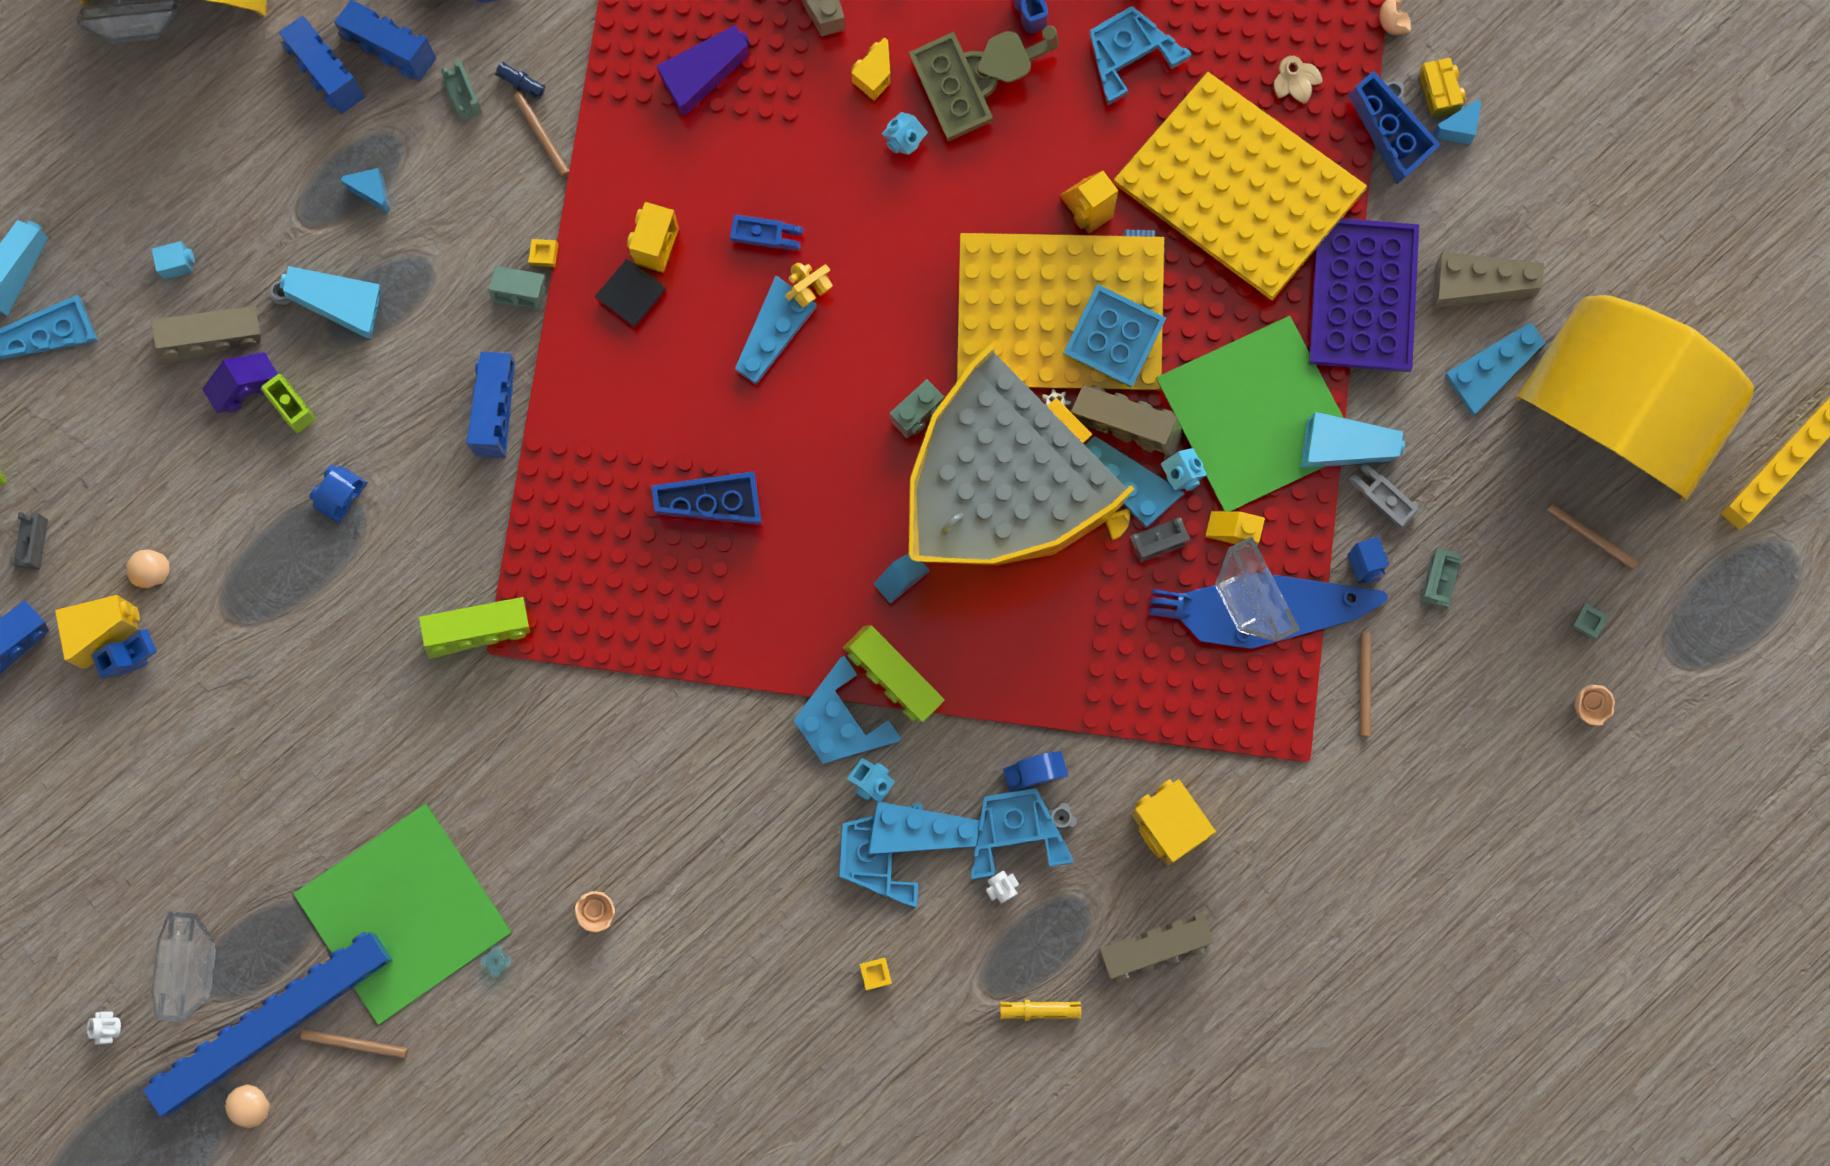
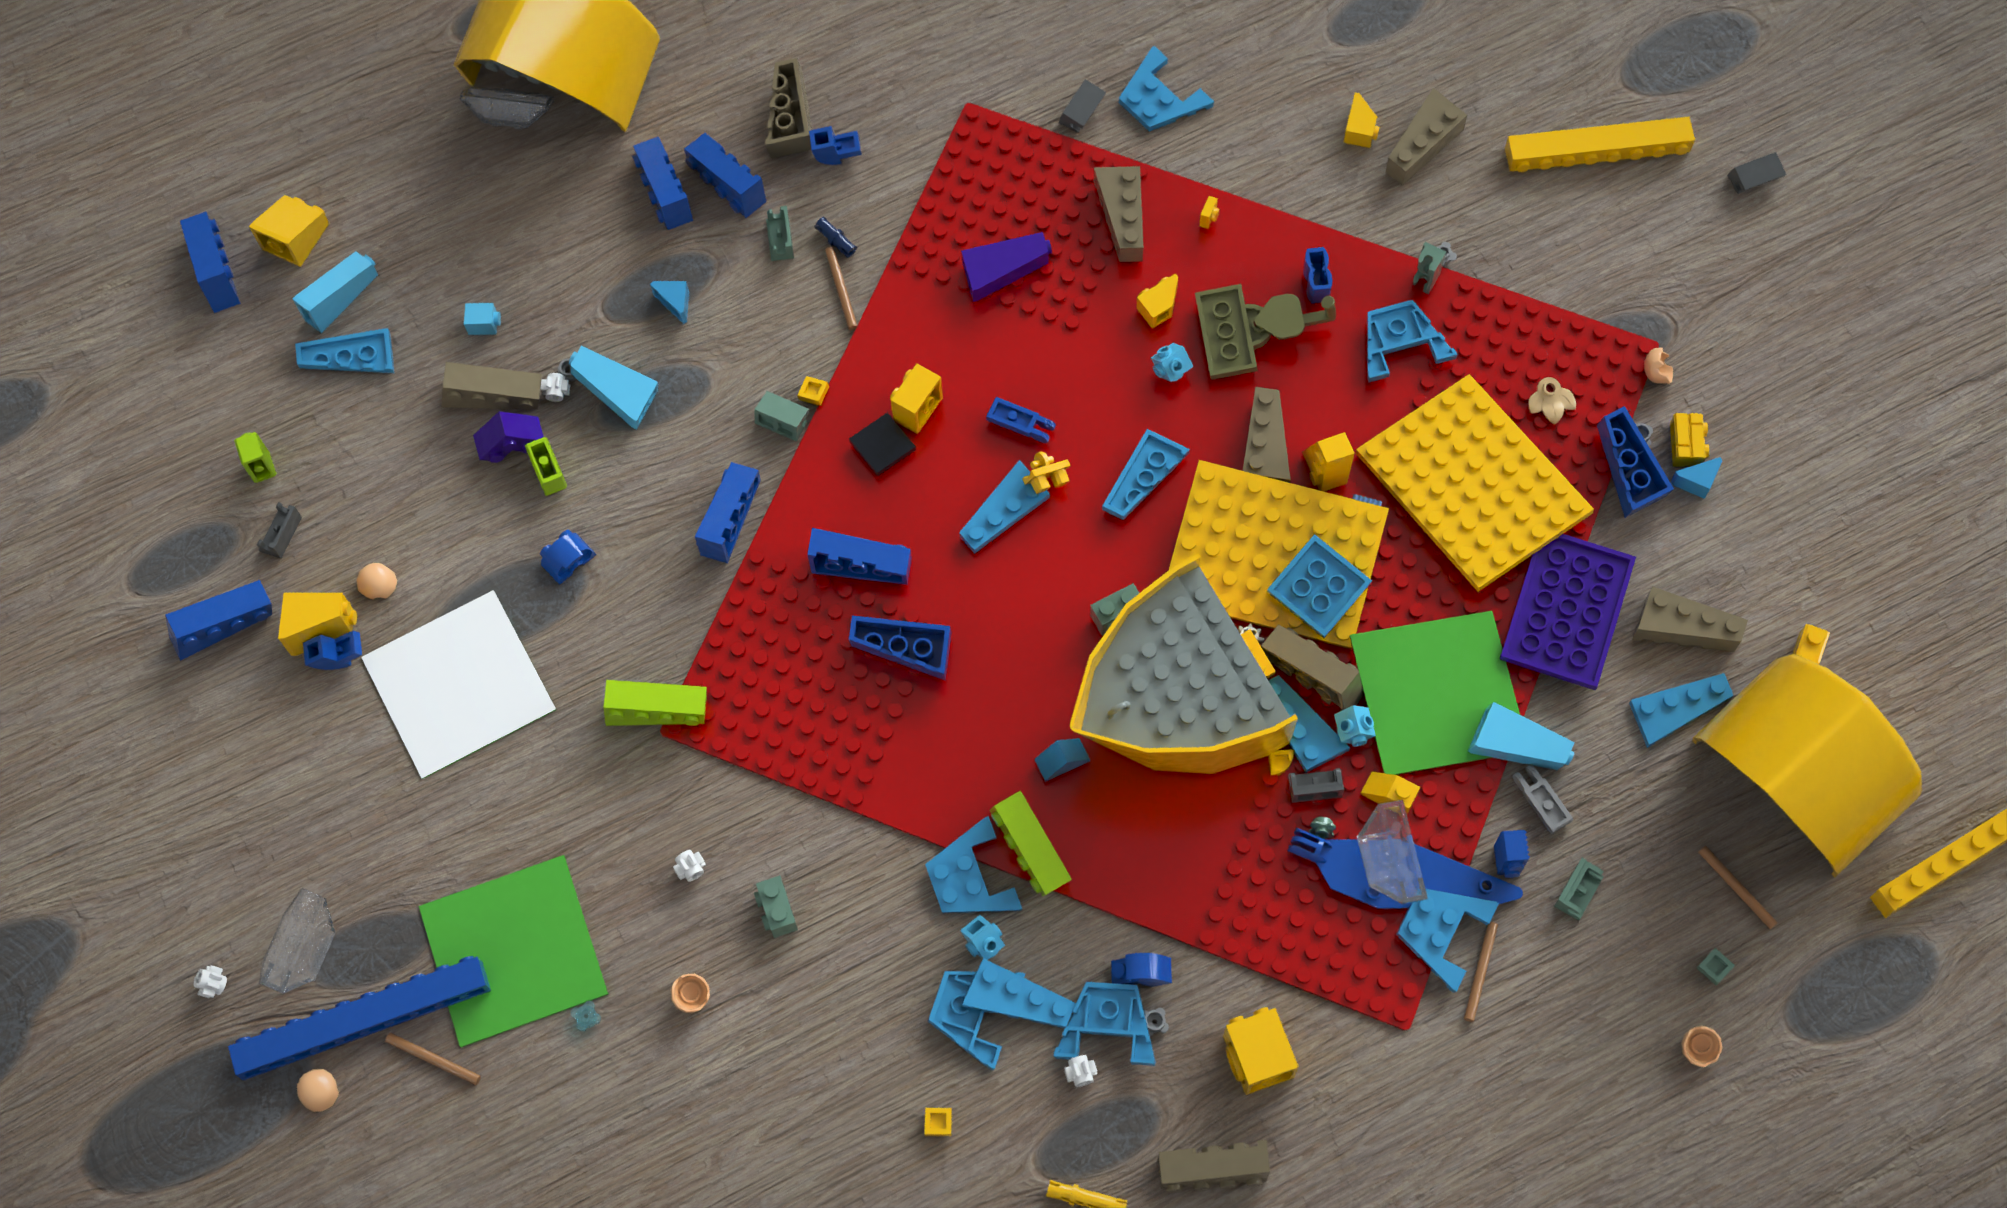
camera: 15 degrees right, 10 degrees down
none -> white piece [361,590,556,779]
none -> white gear [540,373,570,402]
none -> white gear [673,850,706,882]
none -> sand green brick [754,876,798,938]
none -> blue wedge [807,528,912,585]
none -> dark azure wing [1102,429,1190,520]
none -> dark tan wedge [1243,387,1291,483]
none -> sand green plate [1309,817,1336,839]
none -> dark azure wing [1396,888,1499,993]
none -> yellow brick [1792,624,1830,664]

